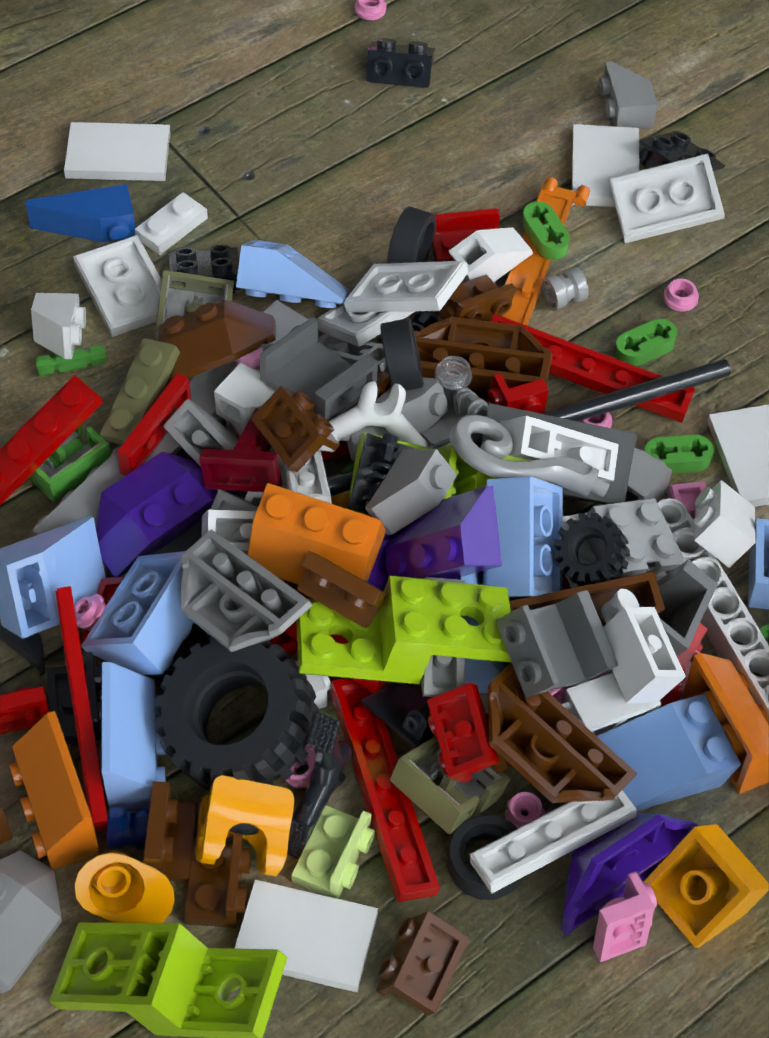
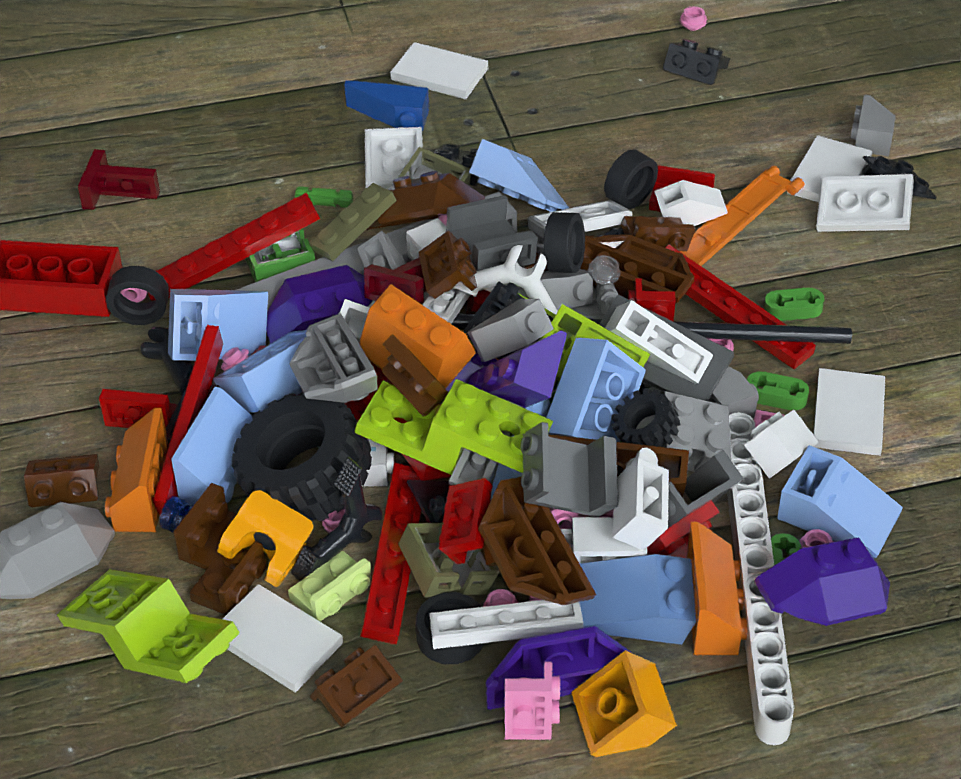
camera: 25 degrees right, 10 degrees down
white slope [31,293,86,359] -> none
light orange piece [74,851,175,923] -> none
red tile [117,373,191,476] -> none
white plate [135,192,208,256] -> none
white tile [344,261,468,313] -> none
light grey plant [449,415,610,497] -> none
bright green beam [522,201,570,260] -> none
light grey wheel [542,267,589,311] -> none
bright pink plate [663,279,699,312] -> none

